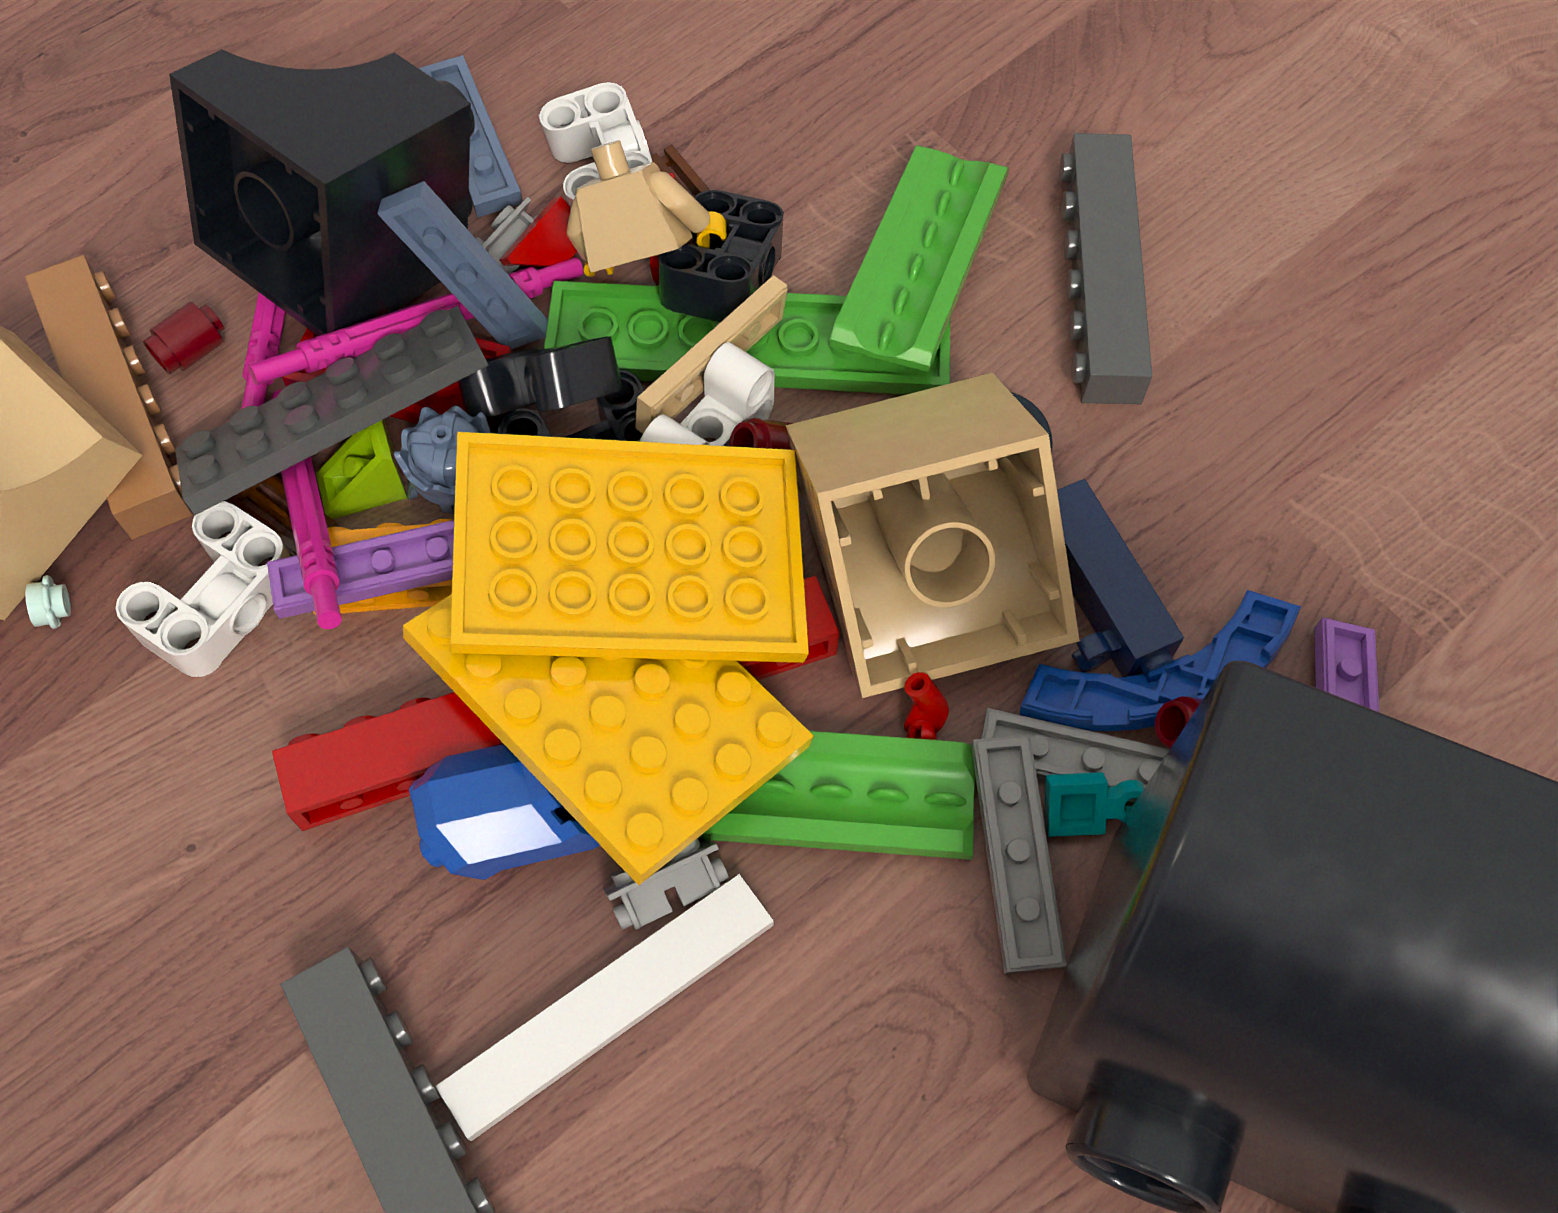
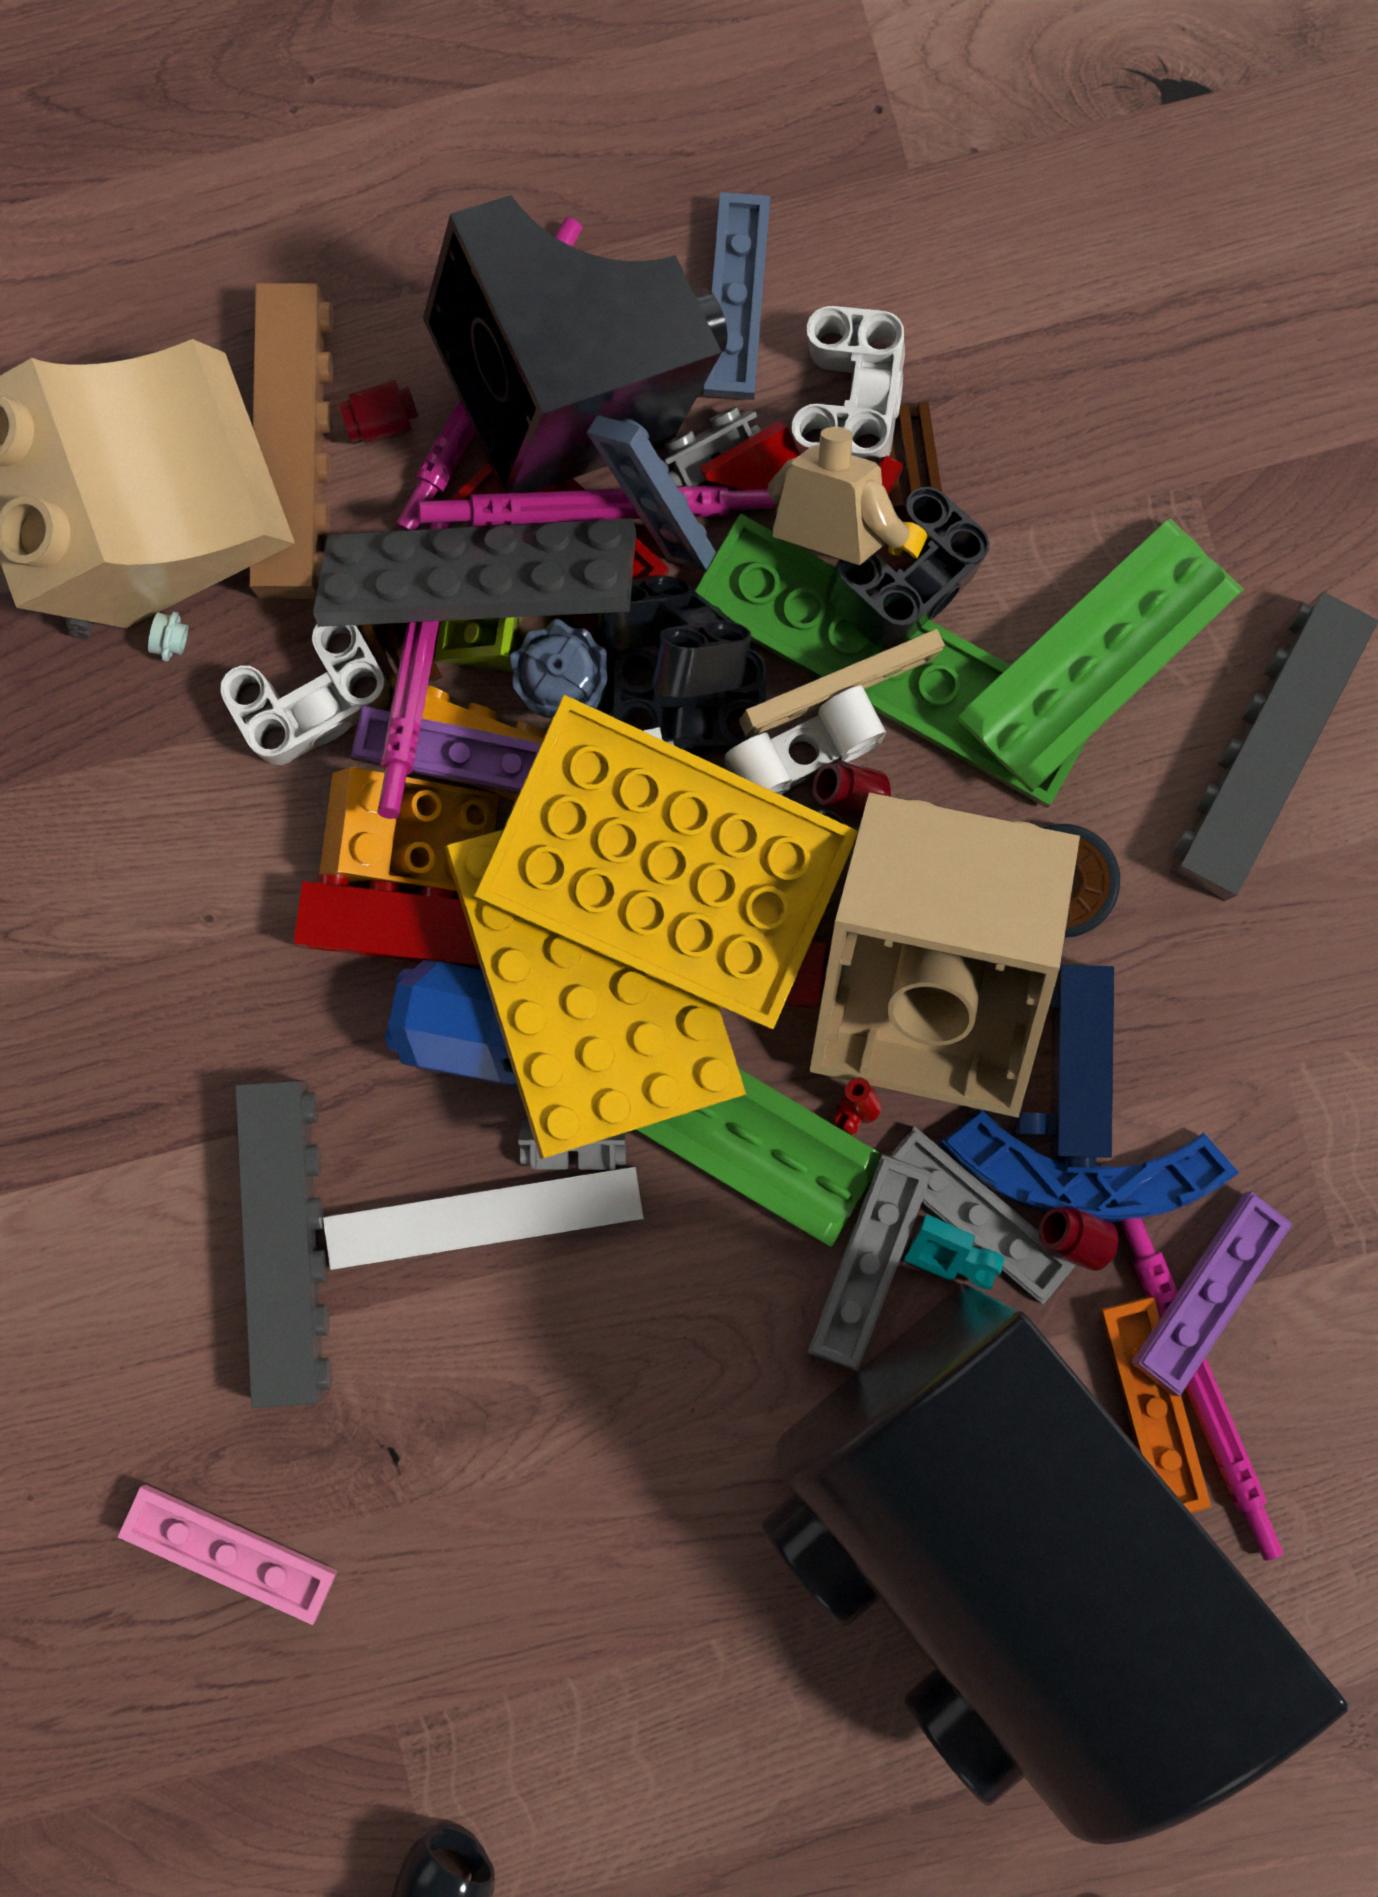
camera: 30 degrees right, 20 degrees up
none -> light orange slope [319,767,499,894]

